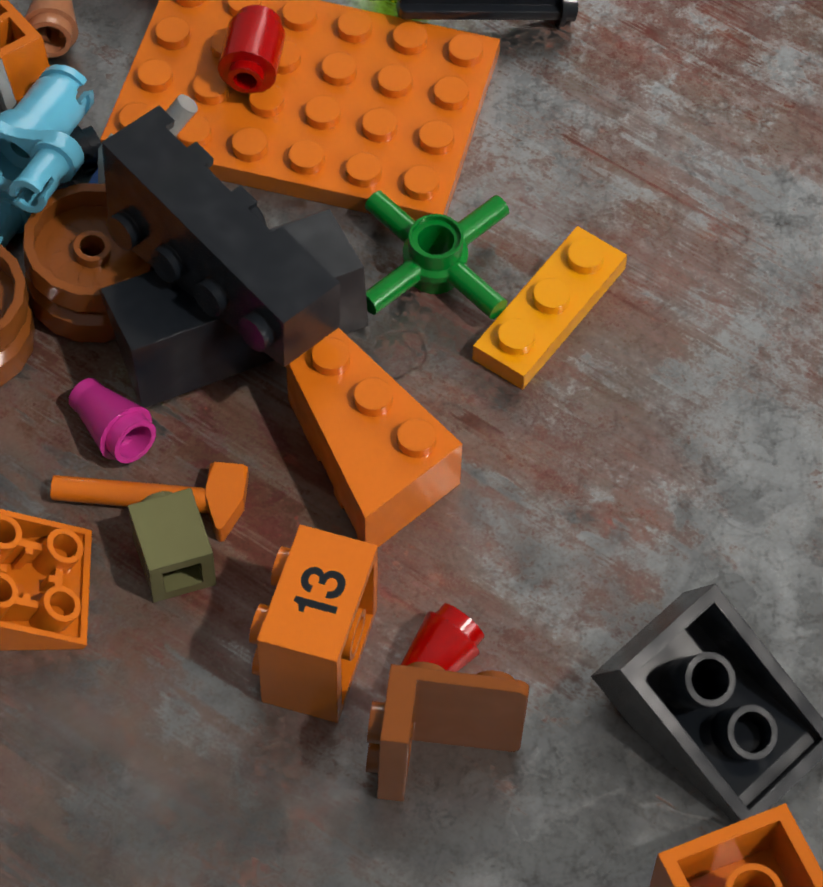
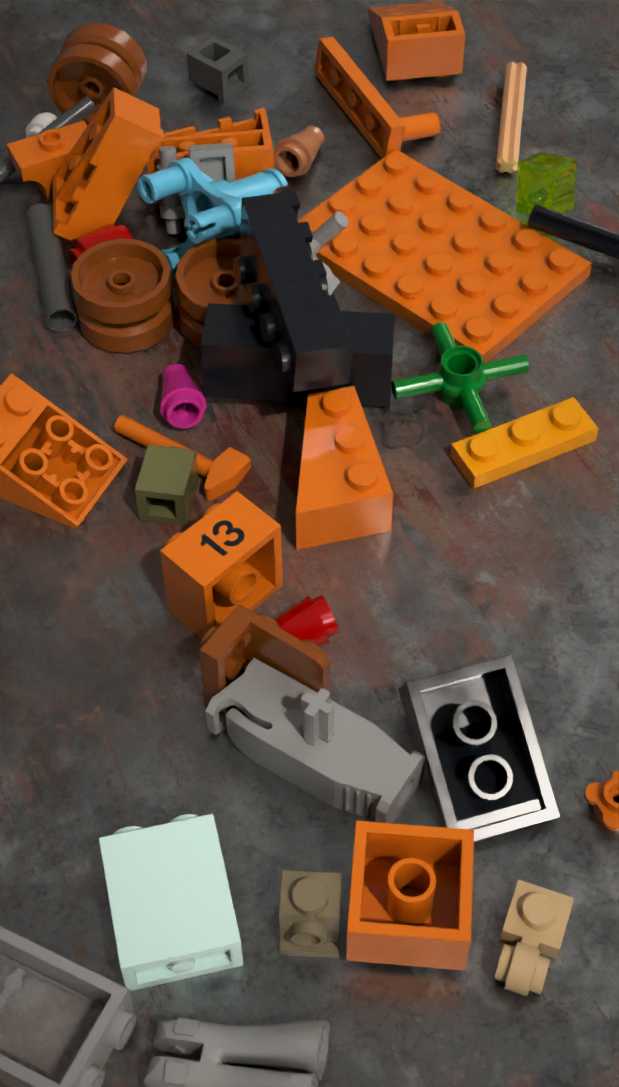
camera: 30 degrees right, 5 degrees down
red brick [218,5,286,93] -> none
none -> light grey piece [205,658,426,823]

